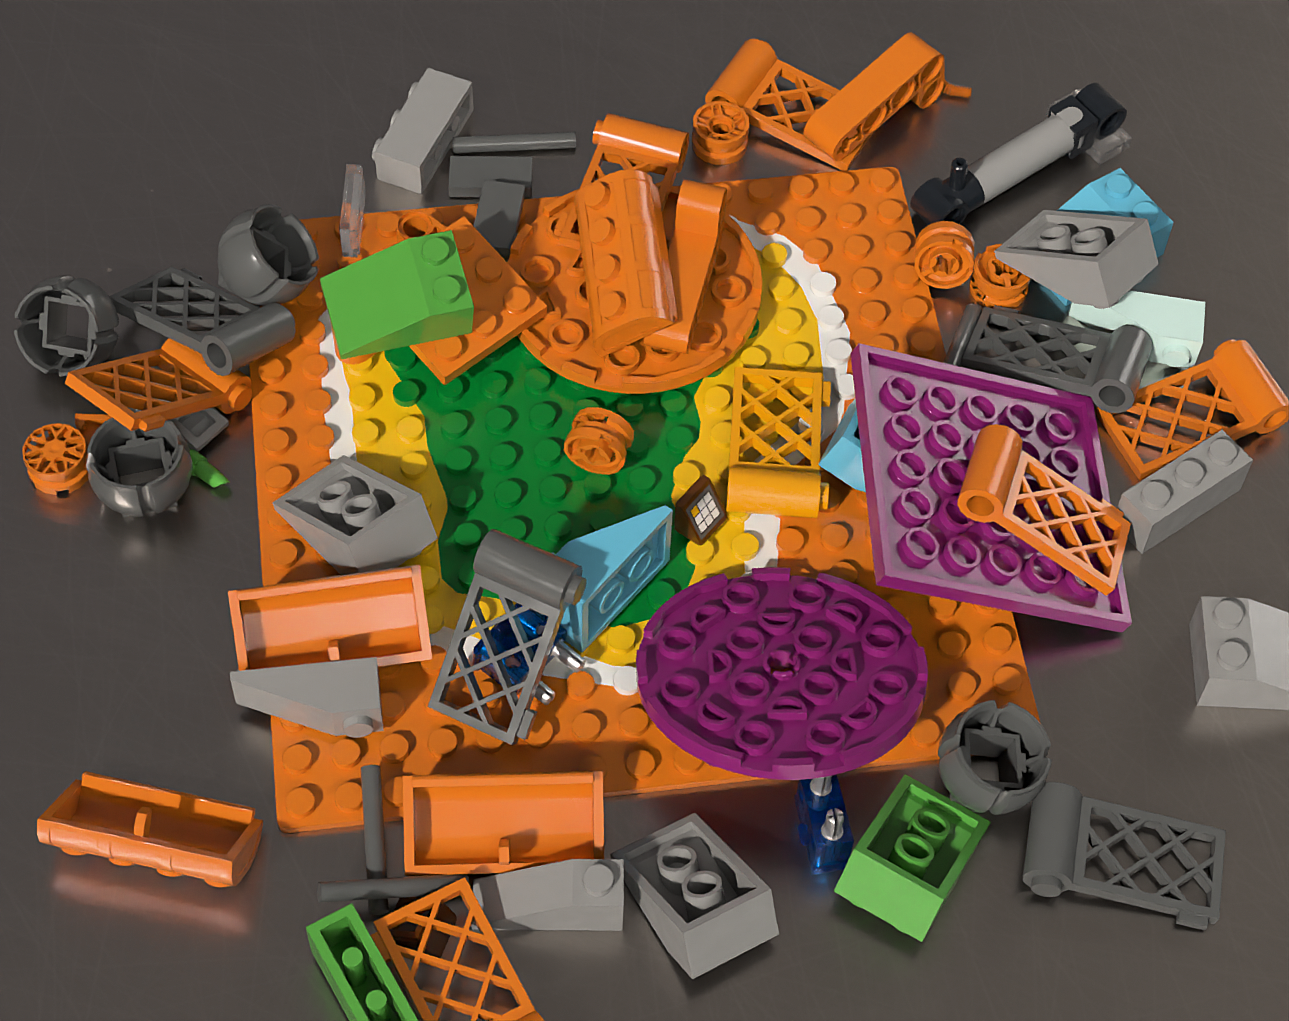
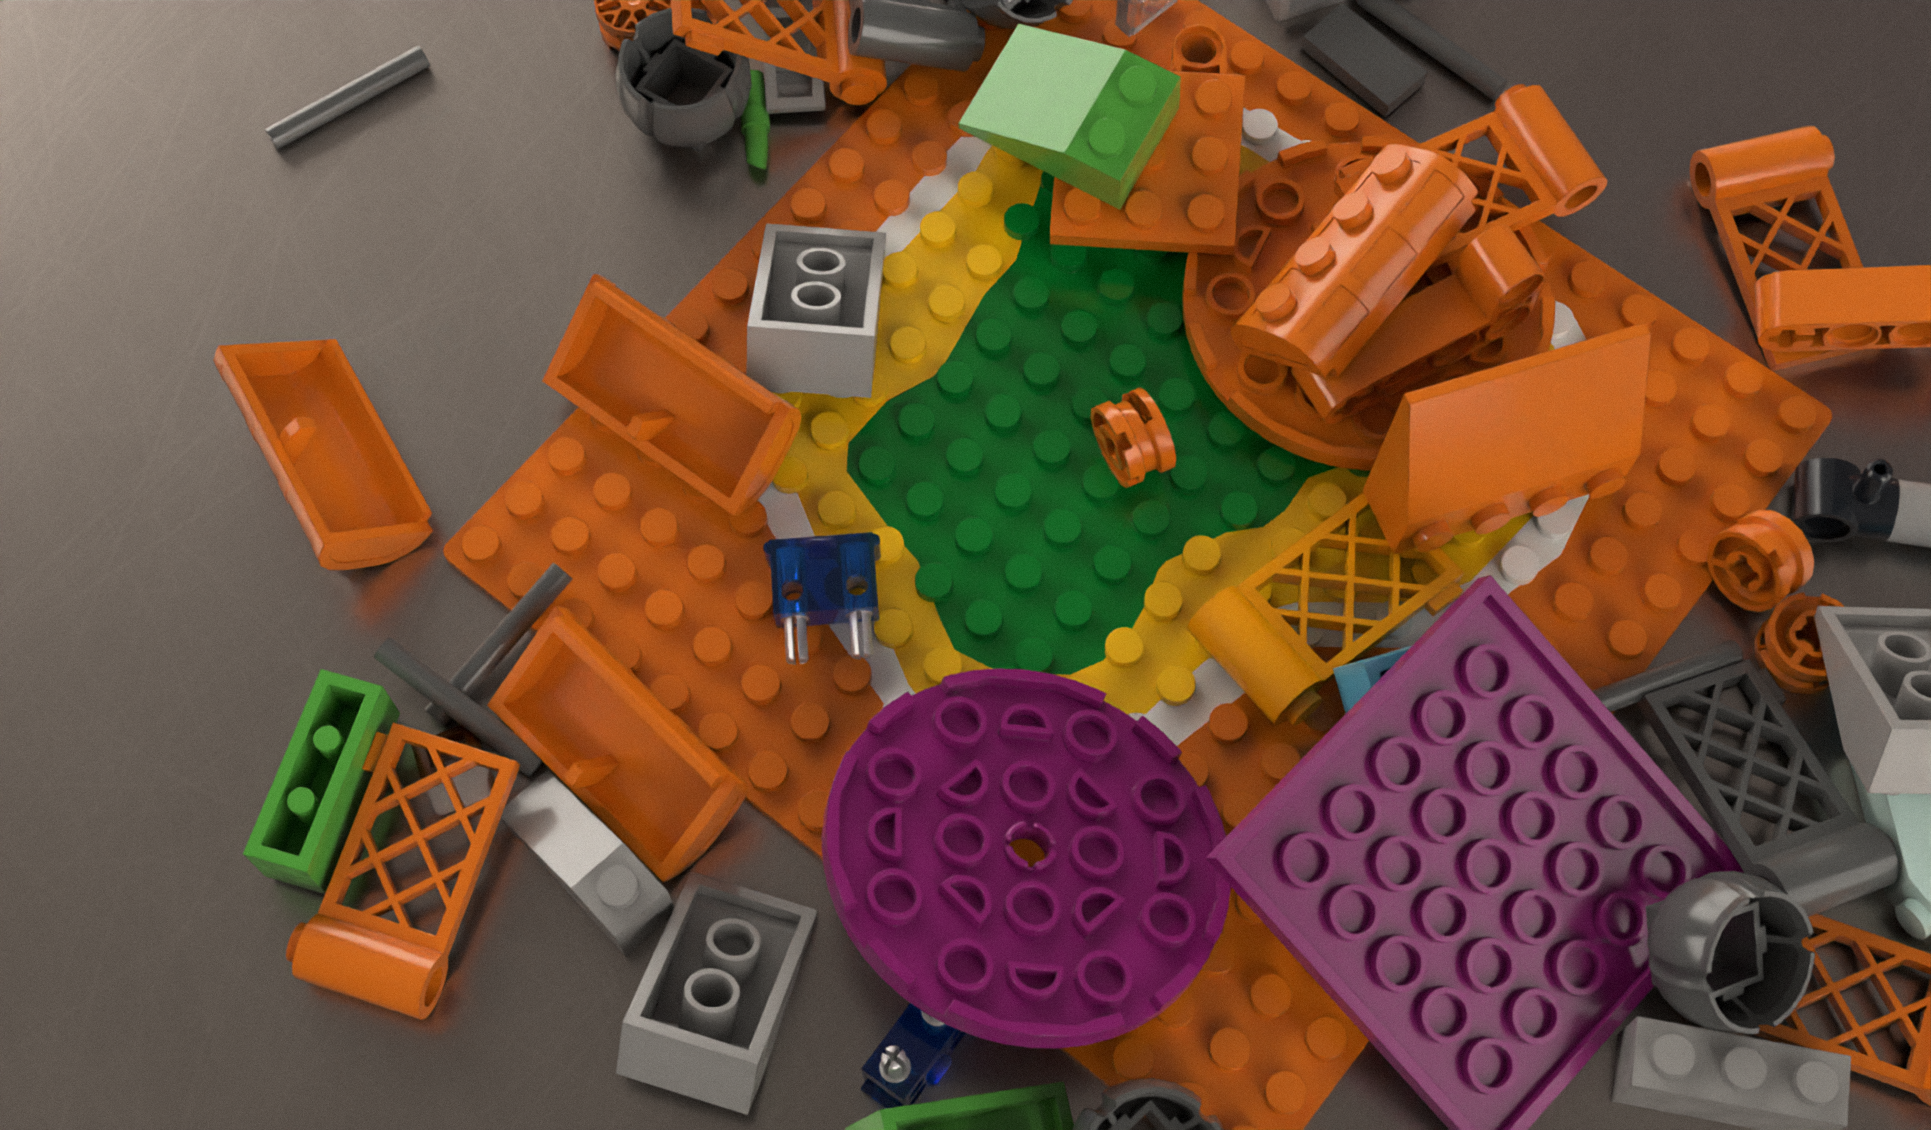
camera: 50 degrees right, 10 degrees up
light grey slope [230,657,384,738] -> none
dark grey piece [428,529,587,745] -> none
dark grey tile [474,180,525,258] -> none
medium azure slope [538,505,673,653] -> none
slope [674,475,727,546] -> none
orange wheel [692,101,749,165] -> none
orange piece [957,424,1131,595] -> none
none -> orange slope [1363,323,1651,555]
none -> dark grey piece [1646,871,1815,1034]

